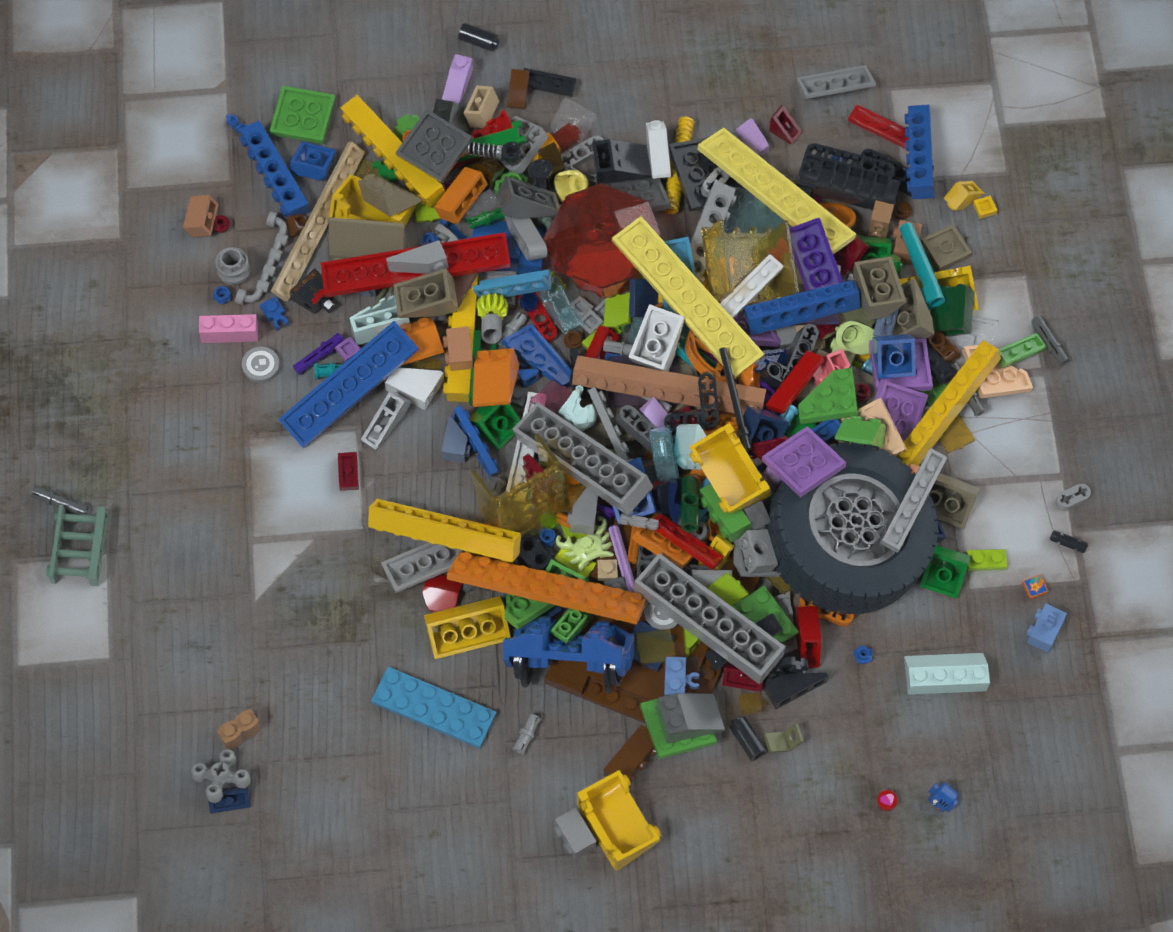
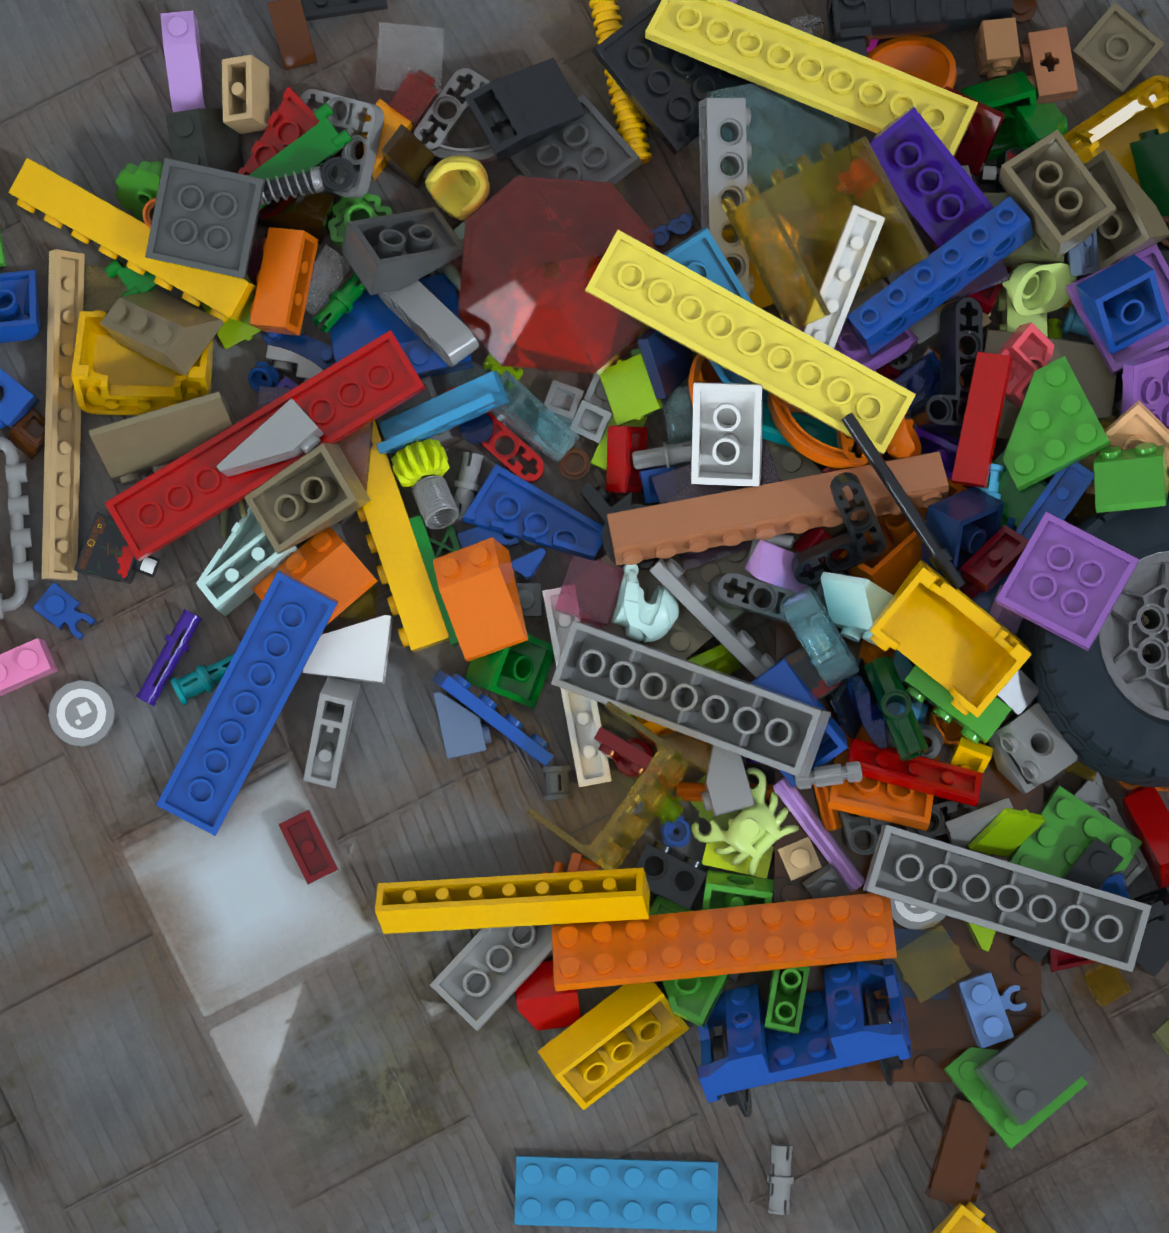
camera: 20 degrees left, 20 degrees up
medium lavender plate [335,337,360,362] -> none
nougat brick [443,327,473,371] -> none
black hose [528,159,555,192] -> none
white slope [646,120,671,179] -> none
light grey beam [701,167,729,197] -> none
black brick [729,716,768,761] -> none
dark red plate [855,383,871,402] -> none
teal axle [899,222,945,310] -> none

